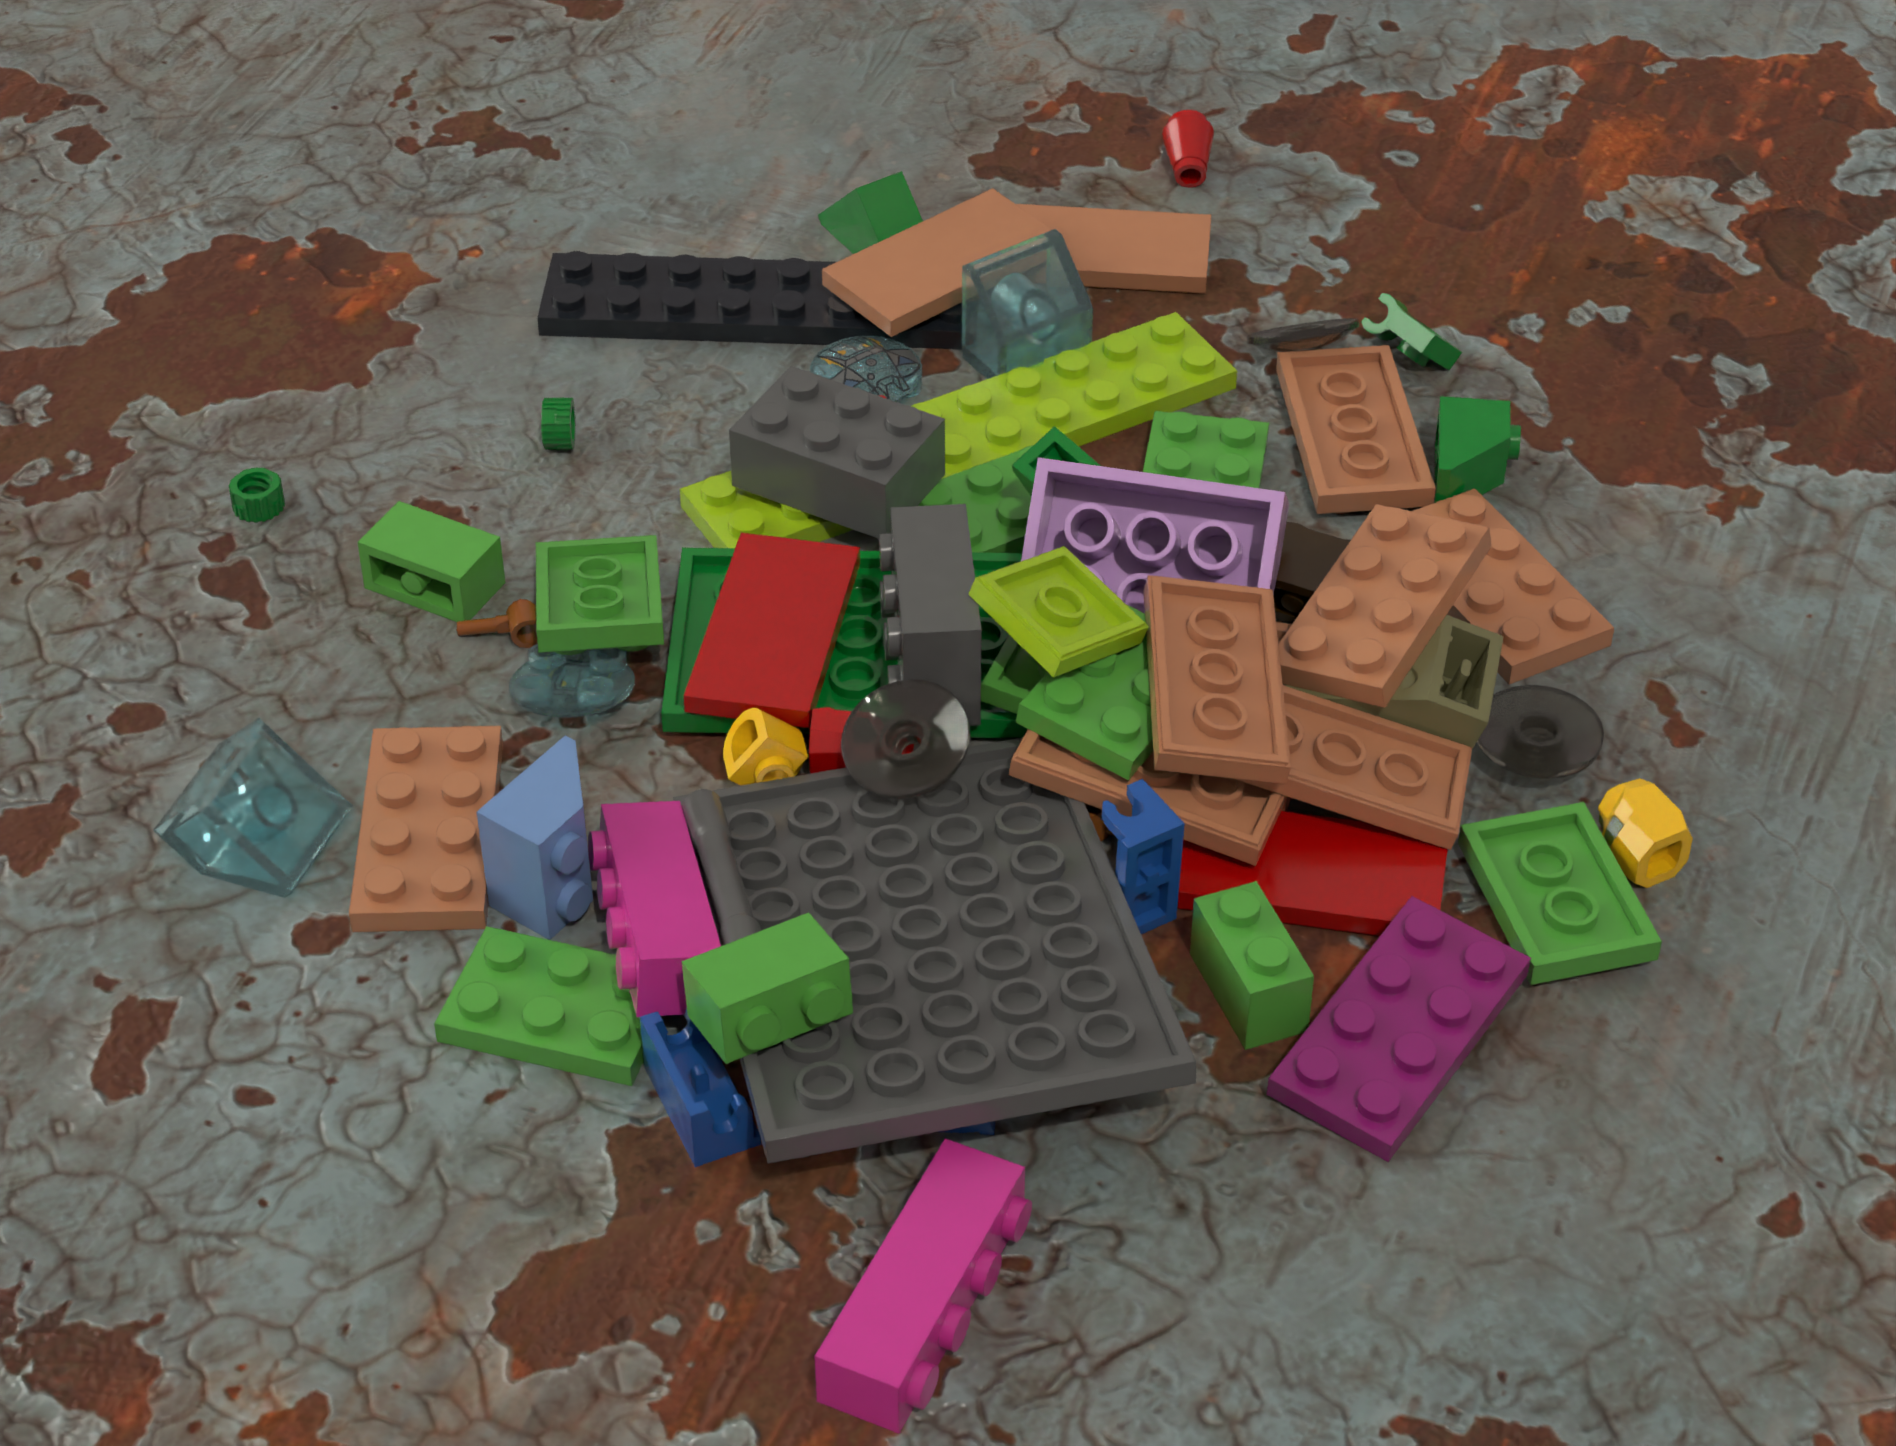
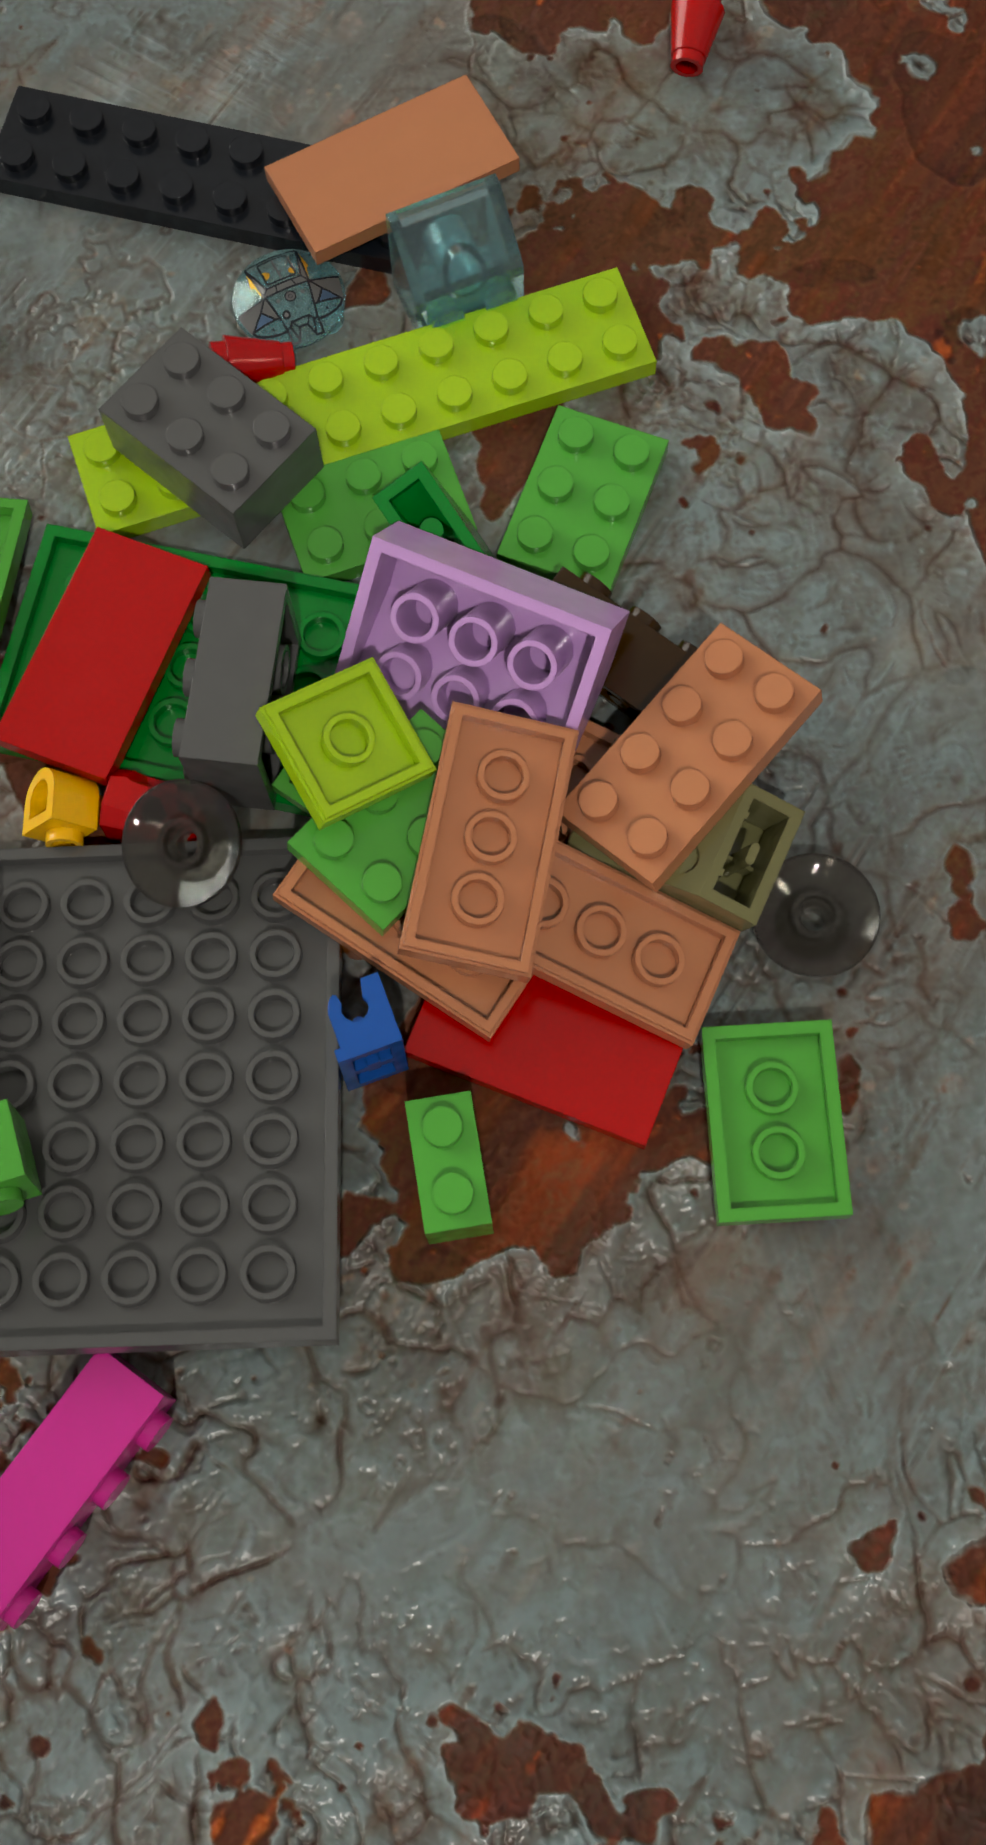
camera: 15 degrees right, 30 degrees up
green slope [817,171,923,254] -> none
nougat tile [1005,204,1211,294] -> none
clear smoke dish [1247,318,1359,352] -> none
magenta plate [1266,896,1531,1162] -> none
nougat plate [1276,345,1436,514] -> none
green plate [1361,293,1462,370] -> none
nougat plate [1413,489,1614,685] -> none
green slope [1434,396,1521,503] -> none
yellow rock [1598,778,1693,888] -> none

